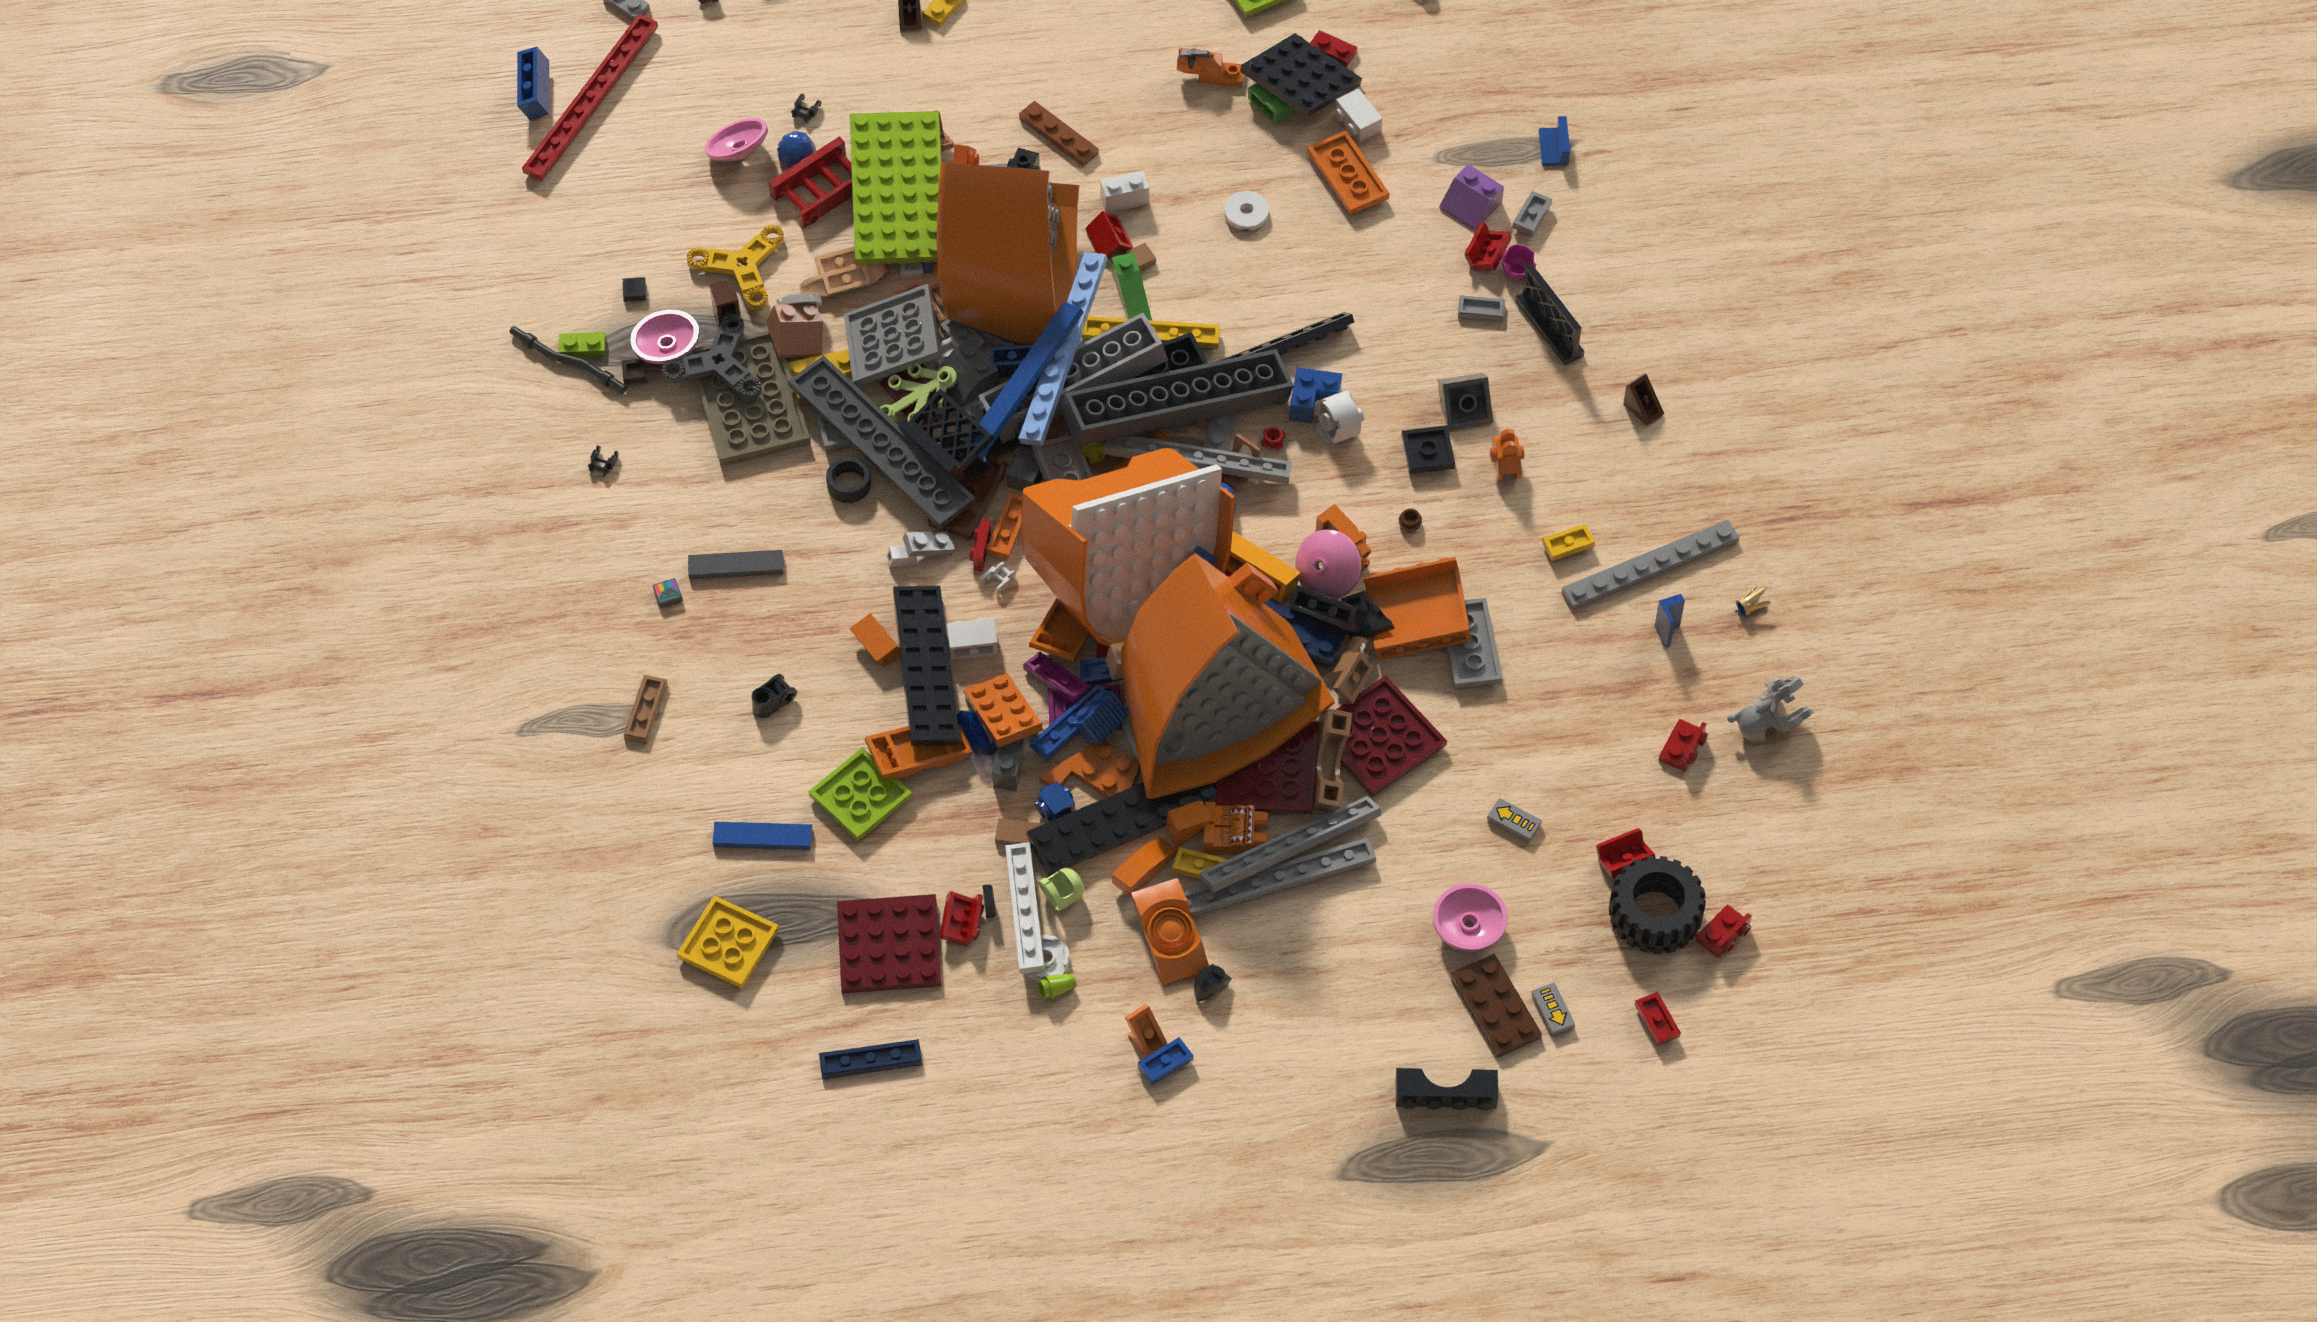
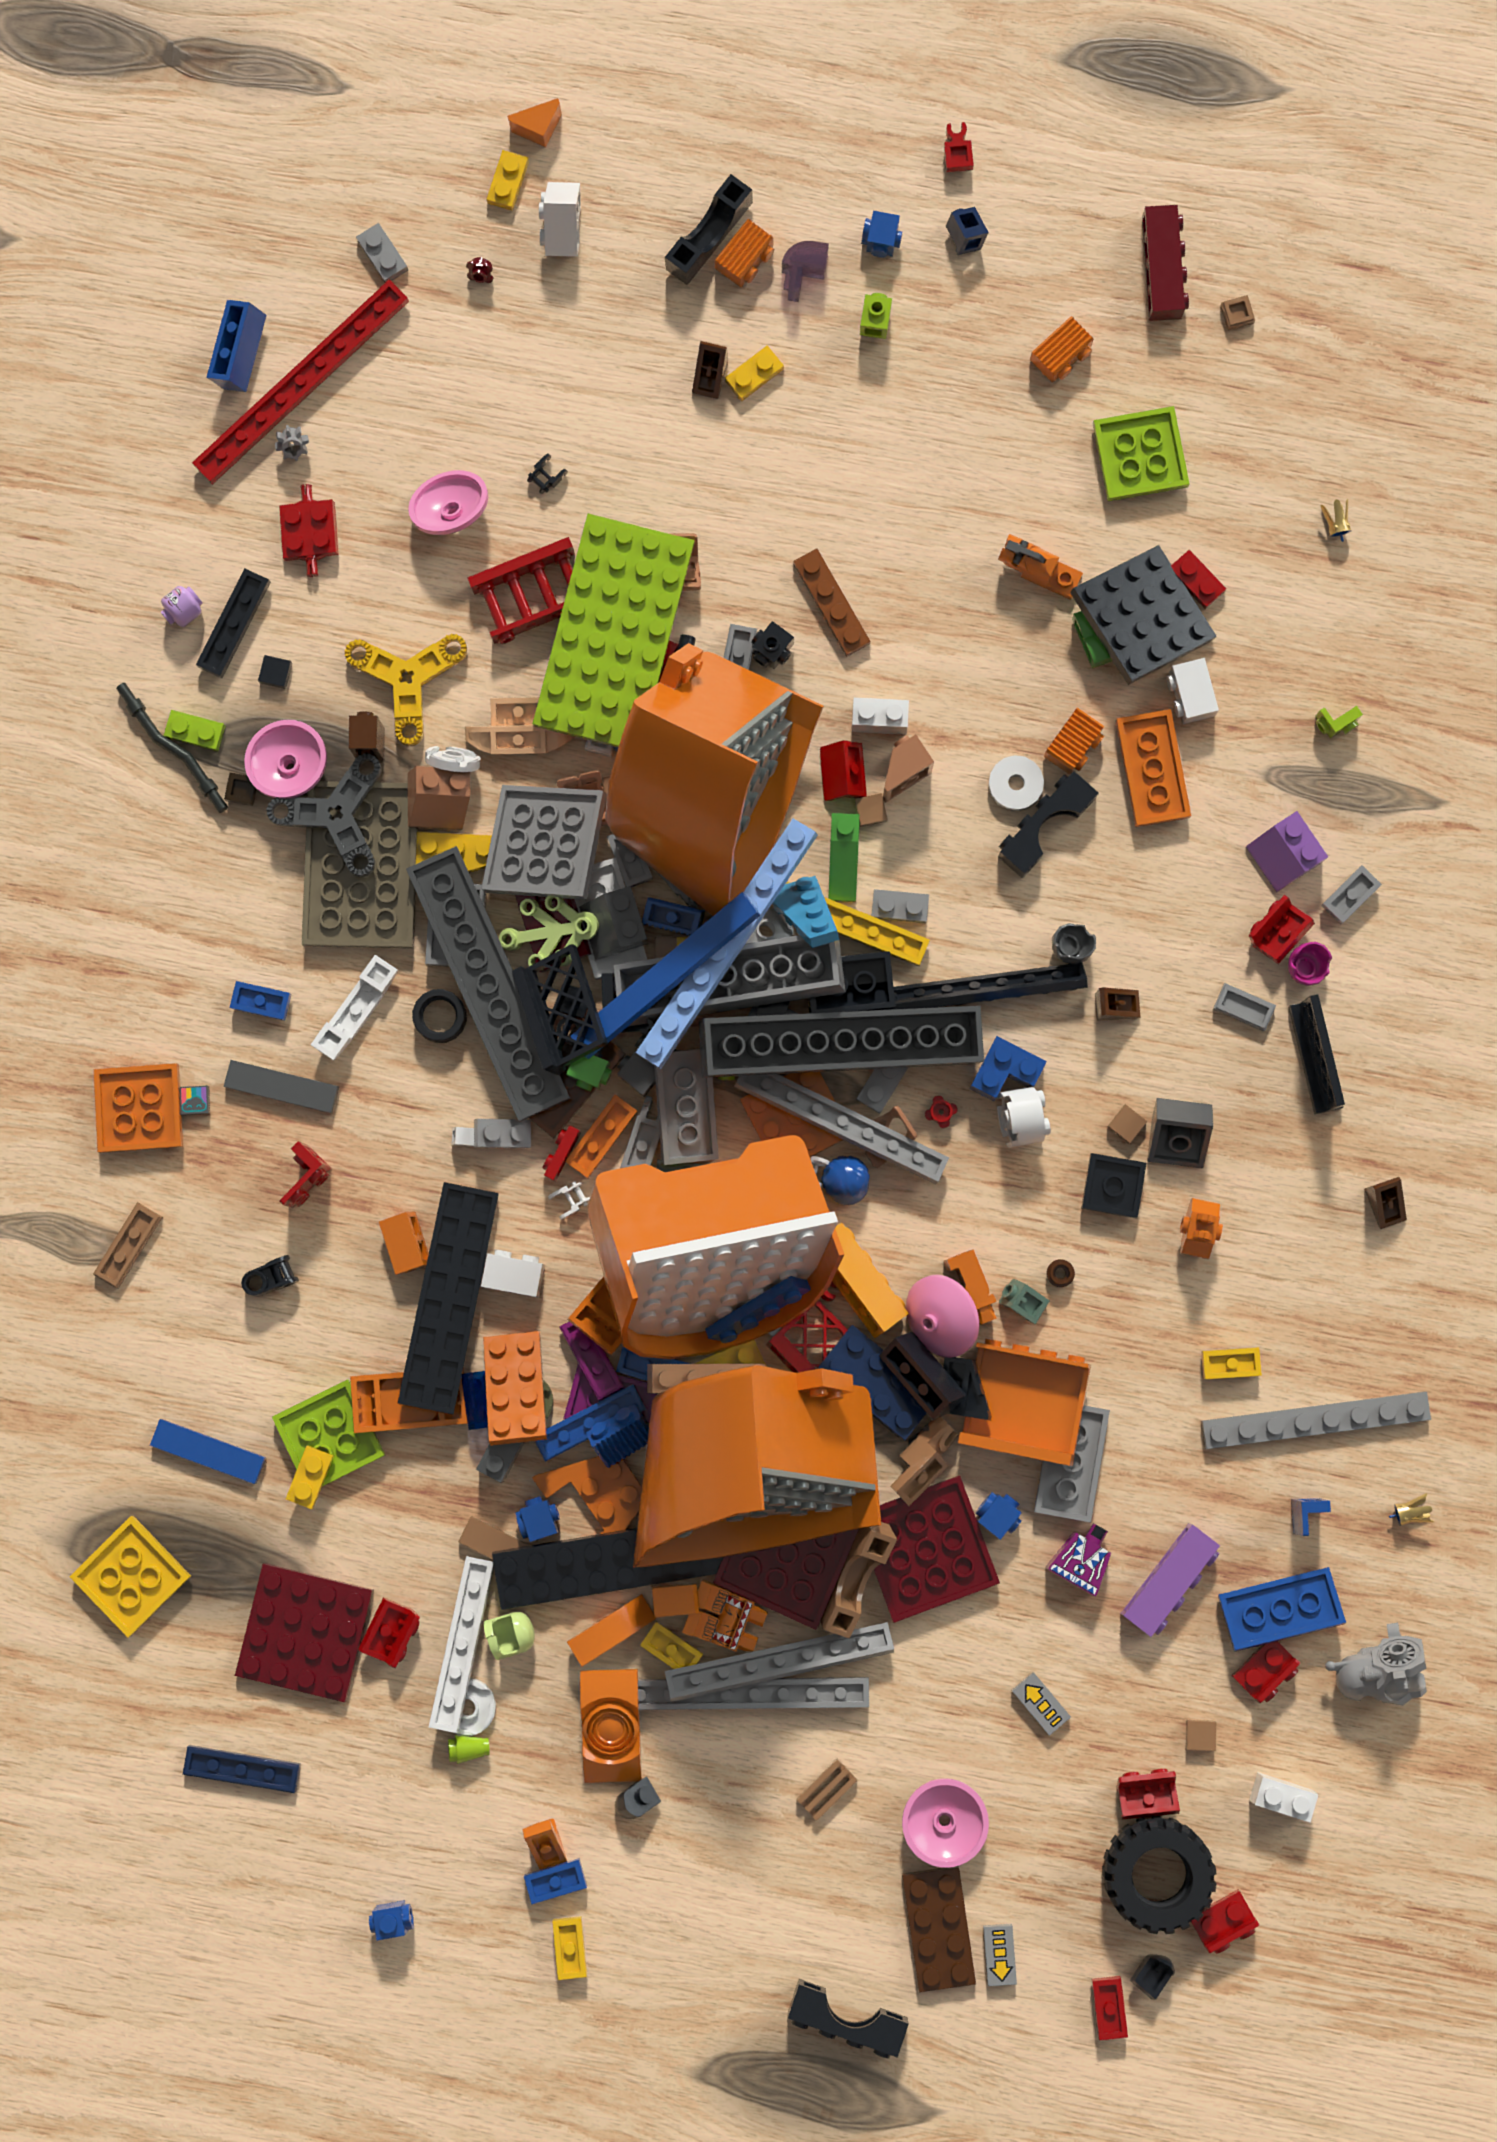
camera: 25 degrees right, 25 degrees up
black piece [588,445,619,476] -> none
blue hair [777,131,817,168] -> none
black tile [982,884,996,919] -> none
blue panel [1538,116,1570,166] -> none
none -> orange plate [93,1063,183,1153]
none -> lavender head [161,586,203,627]
none -> black plate [196,568,271,678]
none -> blue plate [229,981,292,1021]
none -> light grey gear [275,425,309,461]
none -> red plate [279,484,339,577]
none -> red bracket [279,1141,331,1208]
none -> yellow plate [285,1445,334,1509]
none -> white slope [311,955,398,1061]
none -> blue brick [369,1900,414,1941]
none -> yellow plate [552,1916,587,1980]
none -> bright green brick [566,1055,612,1092]
none -> dark azure wing [772,876,840,948]
none -> medium nougat tile [797,1758,857,1821]
none -> light grey plate [871,889,929,923]
none -> nougat slope [883,734,934,803]
none -> blue brick [975,1492,1022,1540]
none -> black arch [998,771,1099,879]
none -> sand green bracket [999,1279,1050,1324]
none -> orange brick [1044,708,1104,775]
none -> torso [1045,1523,1111,1597]
none -> dark grey hair [1052,923,1096,965]
none -> reddish brown slope [1095,987,1141,1021]
none -> medium nougat tile [1107,1104,1147,1144]
none -> medium lavender brick [1121,1523,1220,1637]
none -> black plate [1130,1954,1175,2000]
none -> medium nougat tile [1186,1719,1216,1751]
none -> blue plate [1218,1567,1346,1652]
none -> white brick [1249,1772,1318,1823]
none -> lime bracket [1315,706,1363,739]

